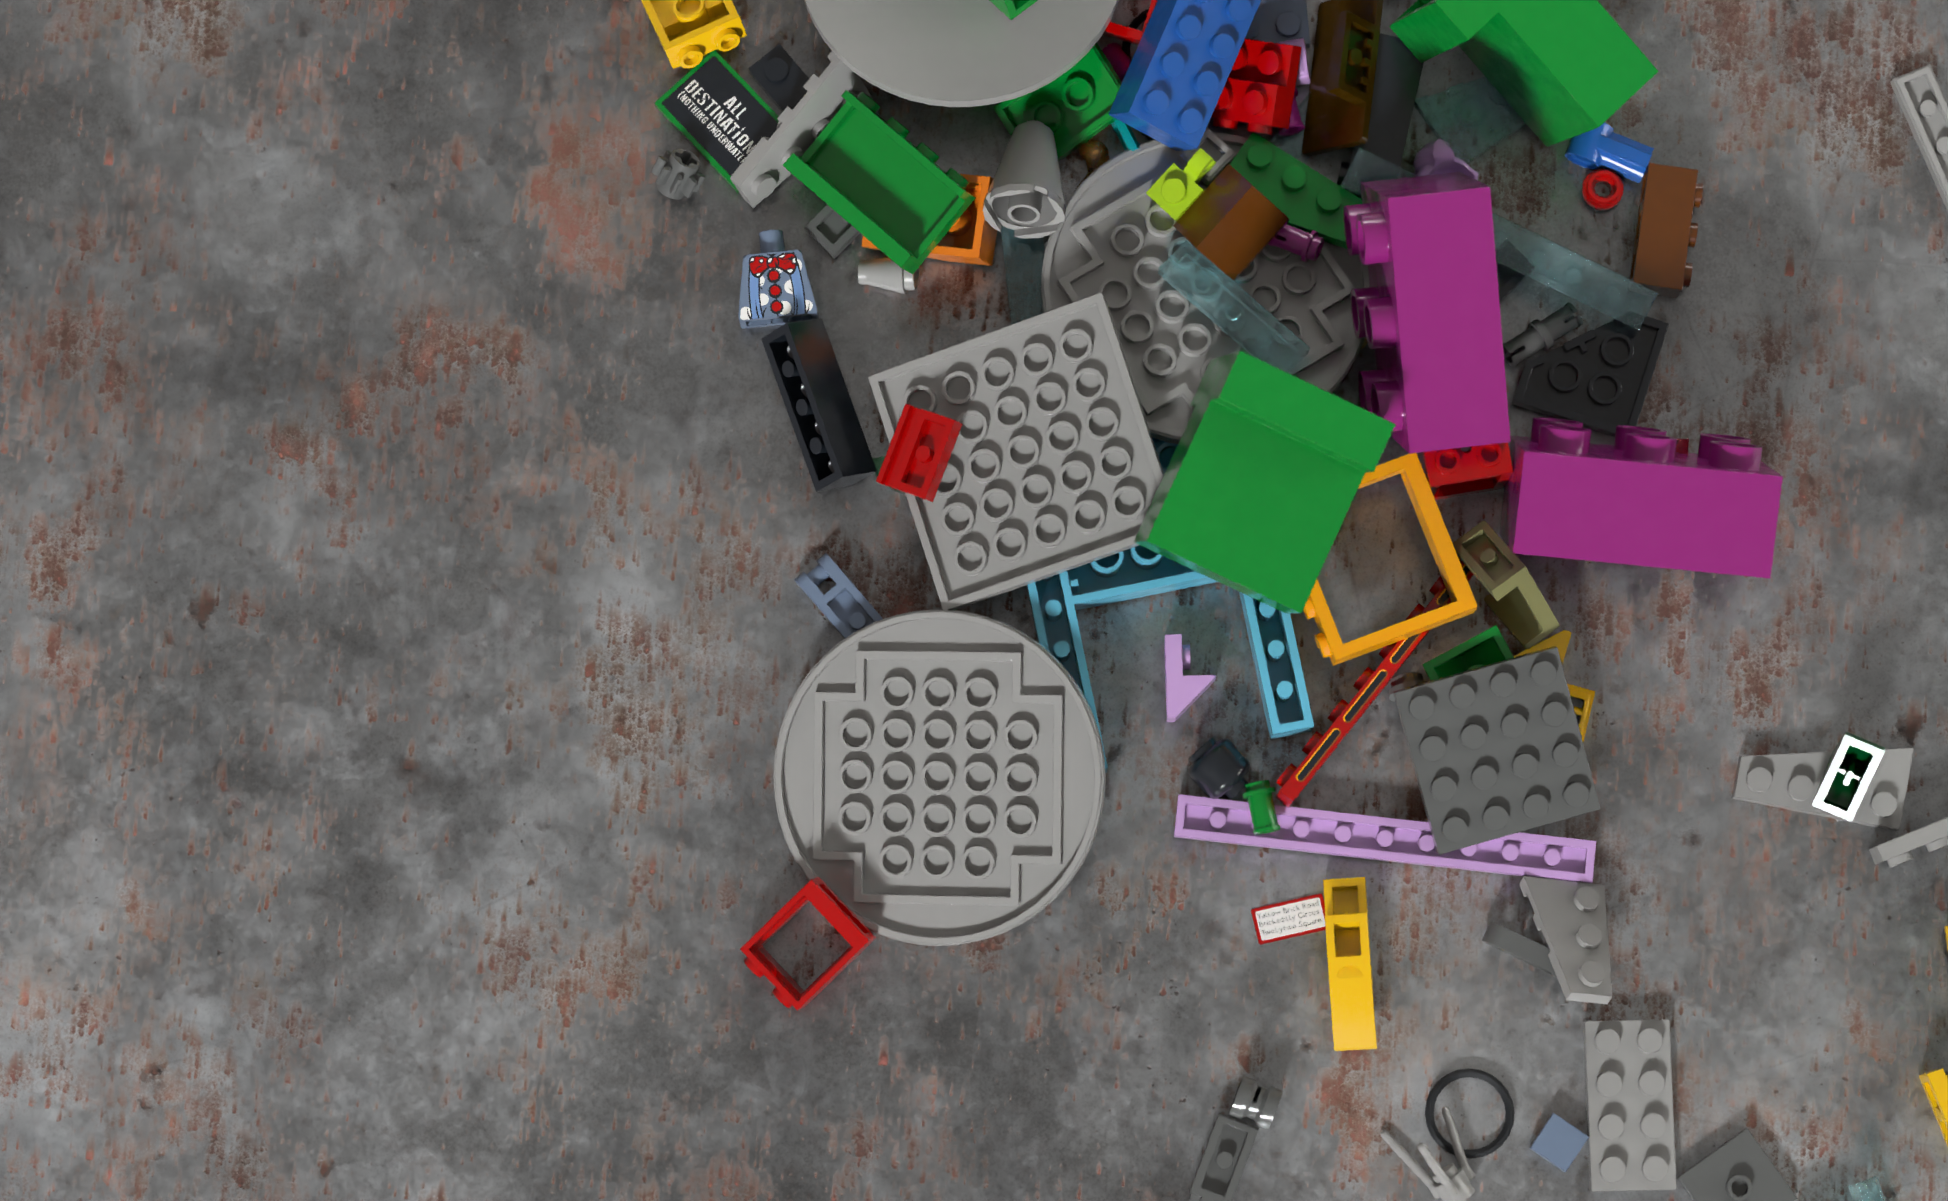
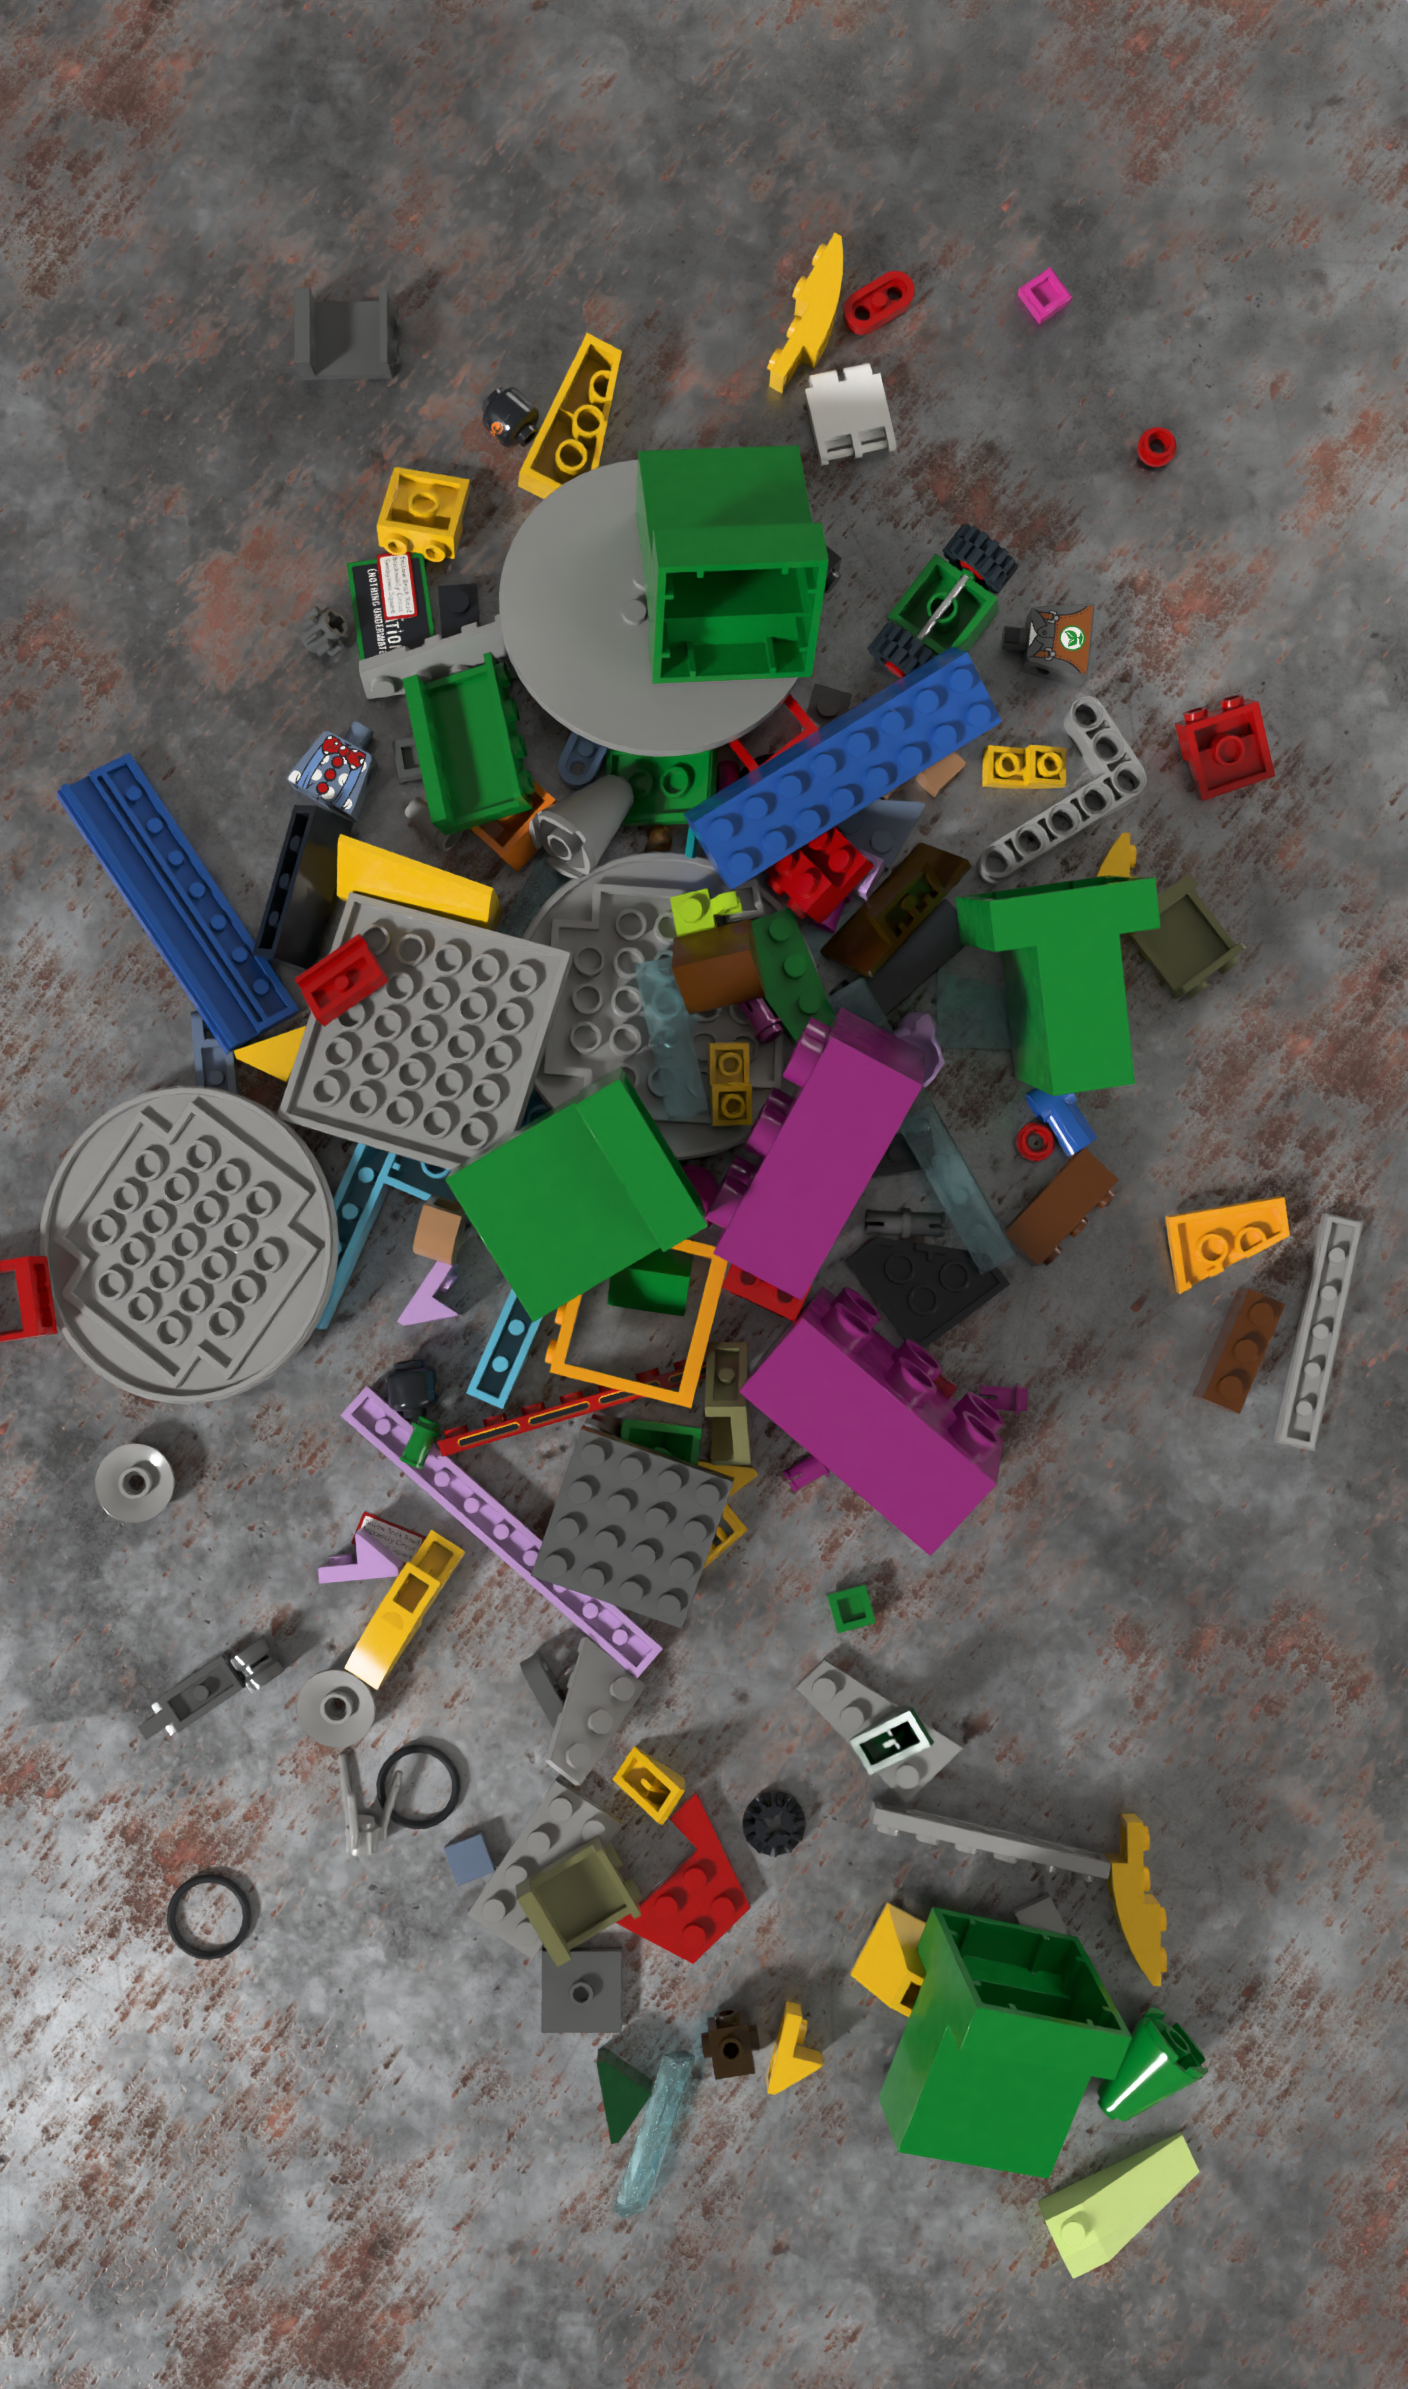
camera: 25 degrees right, 5 degrees up
none -> blue plate [57,753,299,1055]
none -> light grey dish [95,1443,175,1523]
none -> yellow slope [234,1026,306,1084]
none -> light grey dish [297,1669,376,1748]
none -> lavender slope [318,1528,404,1584]
none -> yellow slope [337,834,504,932]
none -> white sticker [377,551,418,620]
none -> medium nougat brick [413,1194,471,1266]
none -> olive panel [515,1835,643,1968]
none -> light blue plate [558,731,609,789]
none -> green slope [607,1238,696,1317]
none -> yellow slope [612,1746,685,1825]
none -> red wing [616,1791,751,1964]
none -> dark brown brick [701,2009,760,2080]
none -> yellow slope [708,1042,752,1126]
none -> black gear [742,1791,806,1858]
none -> magenta pin [783,1455,831,1493]
none -> green plate [826,1583,876,1633]
none -> magenta pin [979,1383,1028,1415]
none -> light orange wing [1165,1196,1290,1294]
none -> reddish brown brick [1193,1288,1286,1414]

